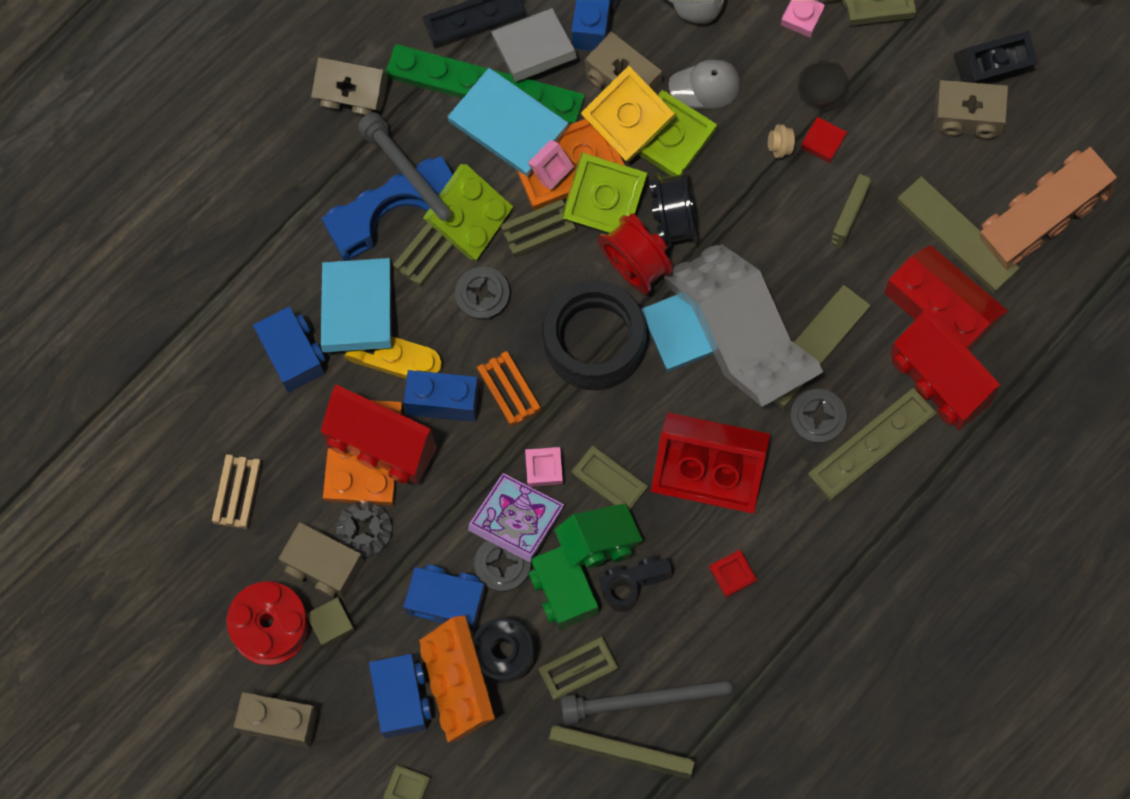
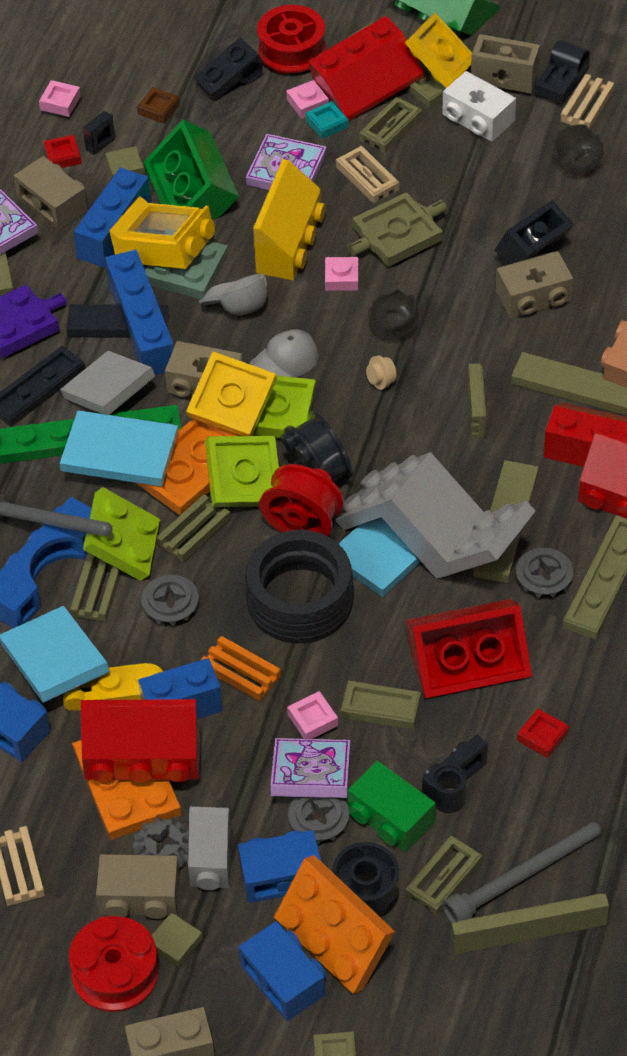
camera: 30 degrees left, 20 degrees down
bright pink plate [528,140,574,190] -> none
green brick [554,503,643,569] -> none
red tile [801,117,847,163] -> none
none -> light grey slope [188,806,233,890]

